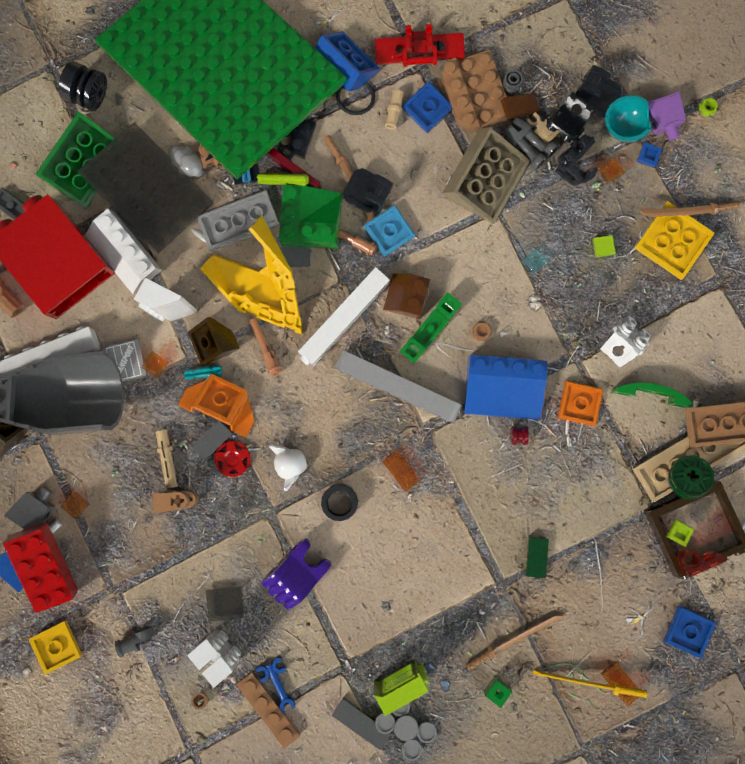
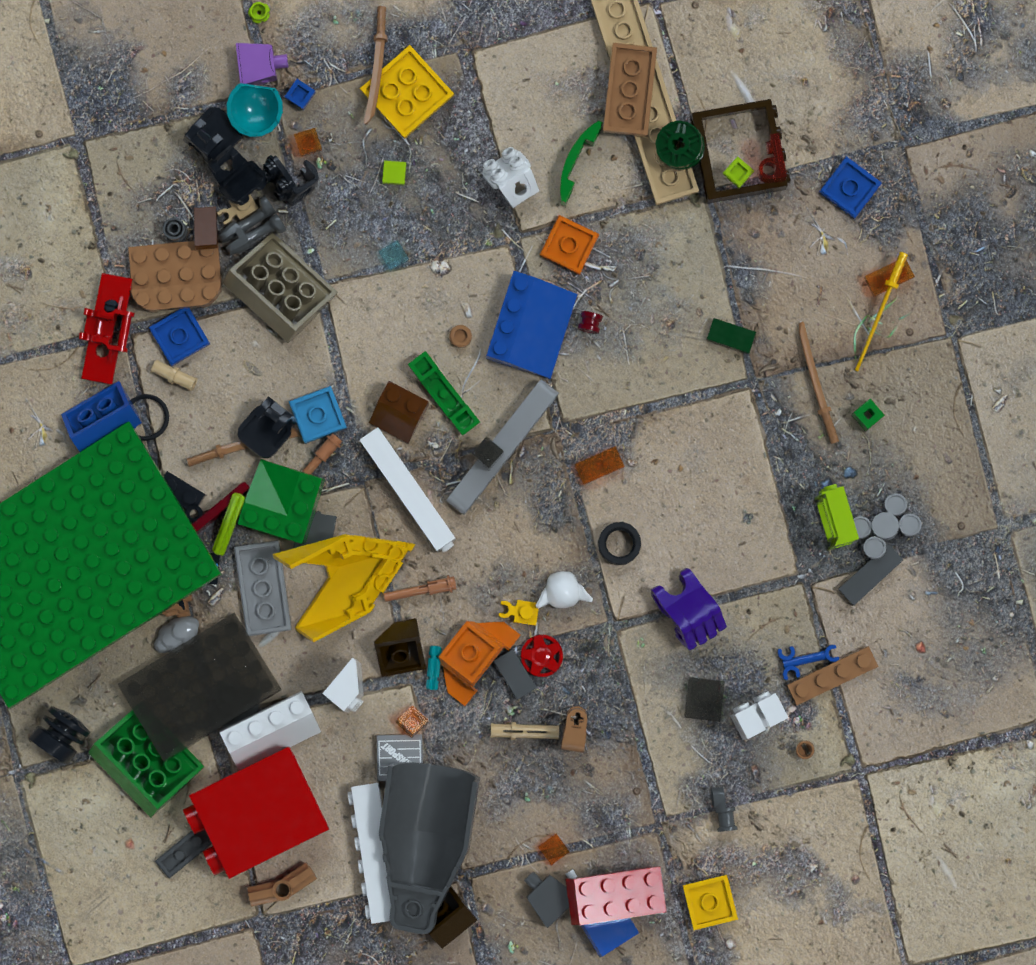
camera: 80 degrees left, 0 degrees up
none -> clear smoke brick [472,436,504,471]
none -> yellow plate [499,600,539,626]

